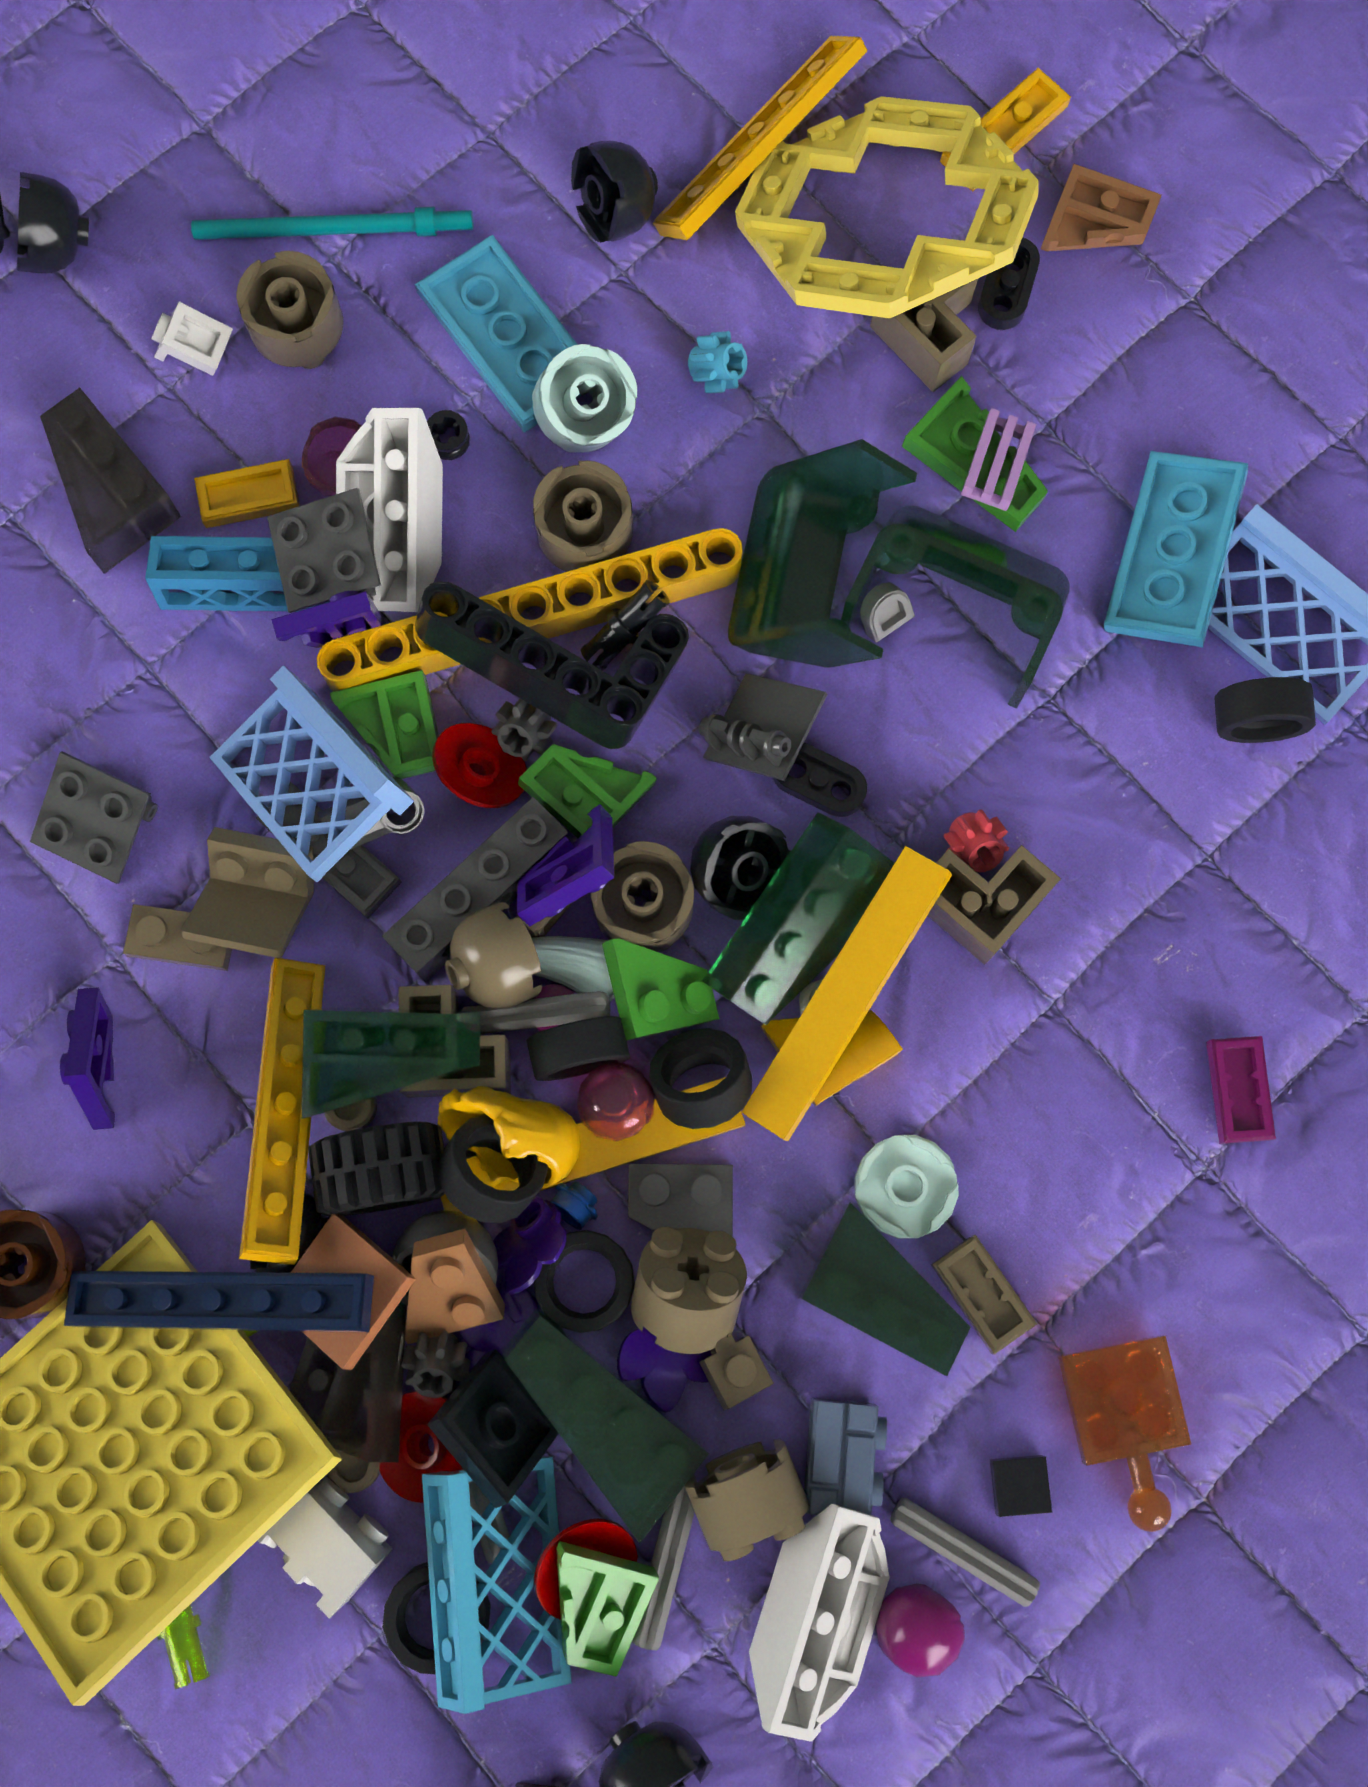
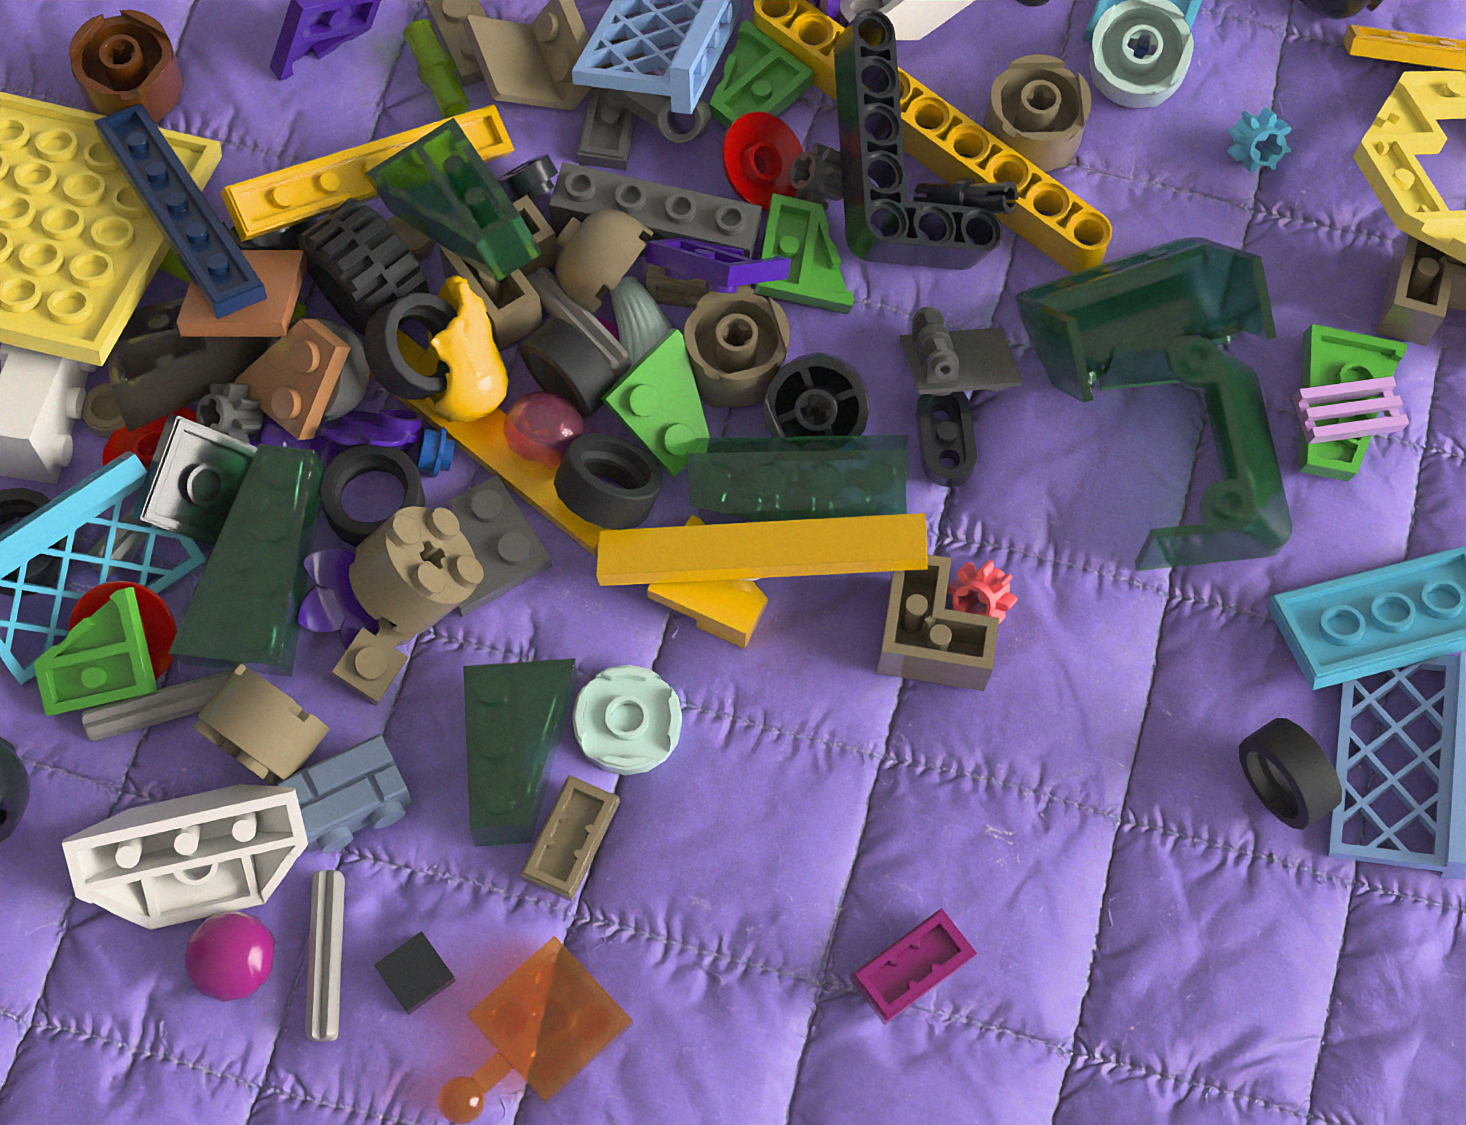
camera: 55 degrees right, 10 degrees down
light grey tile [860,583,915,643] -> none
none -> clear neon green pin [403,19,471,119]
none -> black plate [494,154,558,201]

